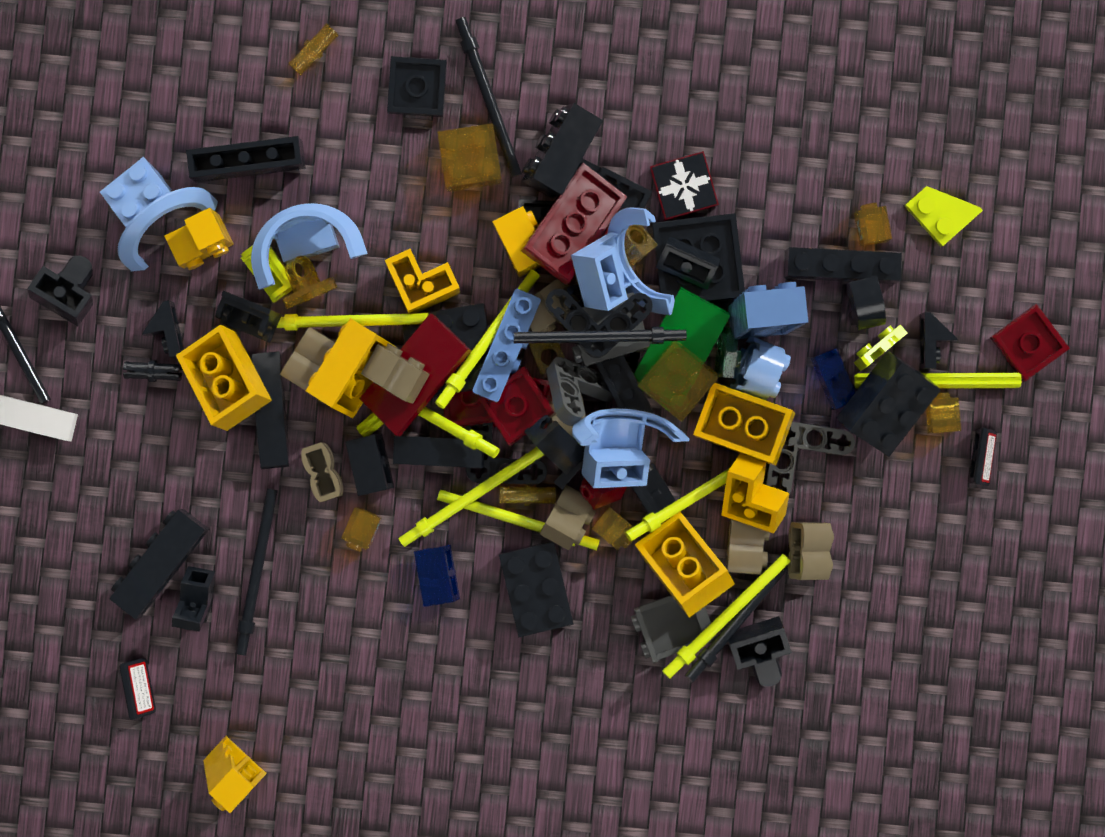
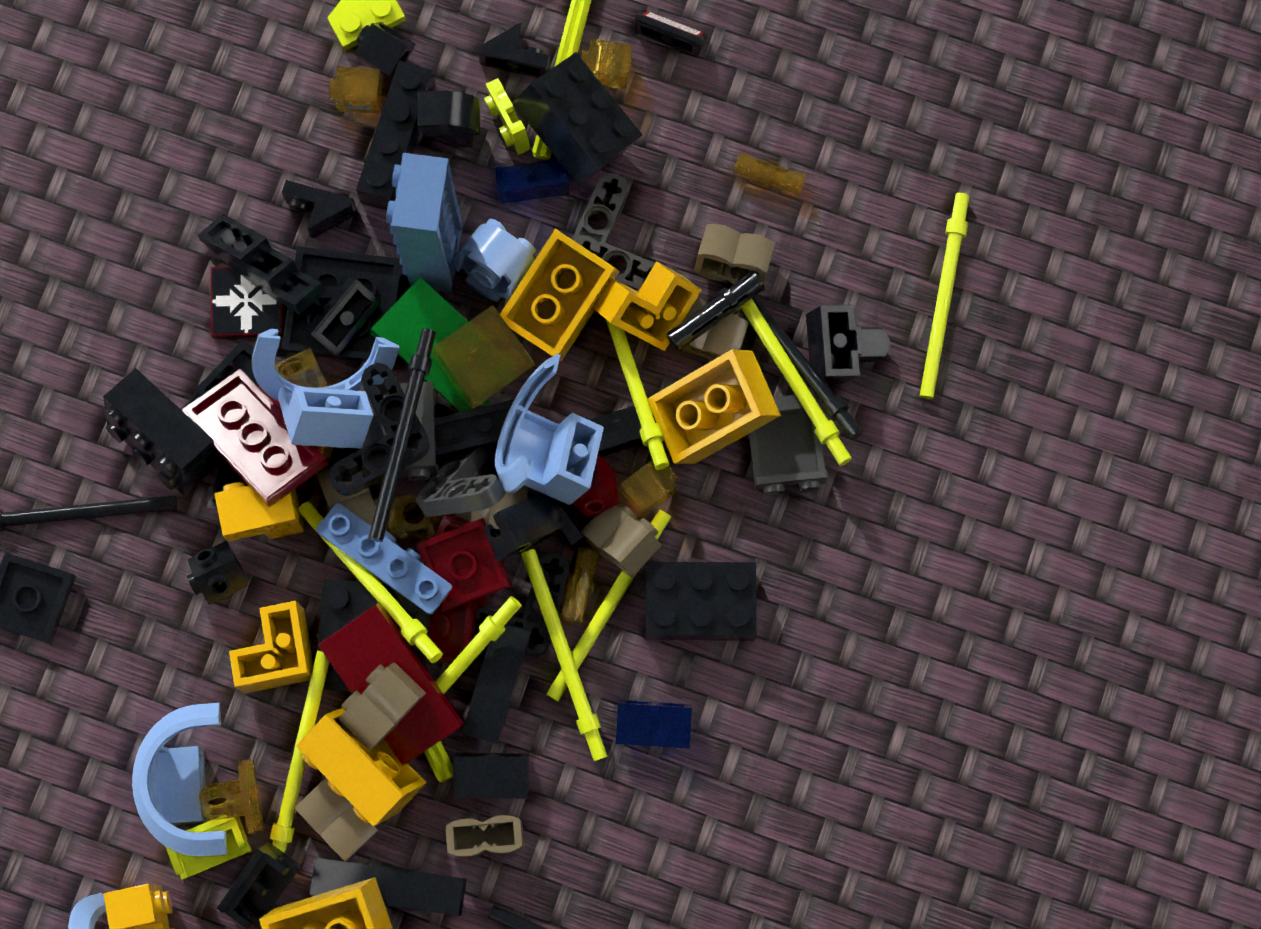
camera: 80 degrees left, 10 degrees down
black brick [186,136,306,183] -> none
clear yellow brick [341,507,383,552] -> none
clear yellow brick [437,123,502,192] -> none
clear green wing [713,327,741,378] -> none
none -> black brick [187,540,249,605]
none -> black slope [198,214,325,315]
none -> black slope [282,180,357,238]
none -> black brick [355,22,416,76]
none -> black pin [666,271,765,352]
none -> clear yellow pin [733,152,807,196]
none -> neon yellow bar [919,193,970,399]

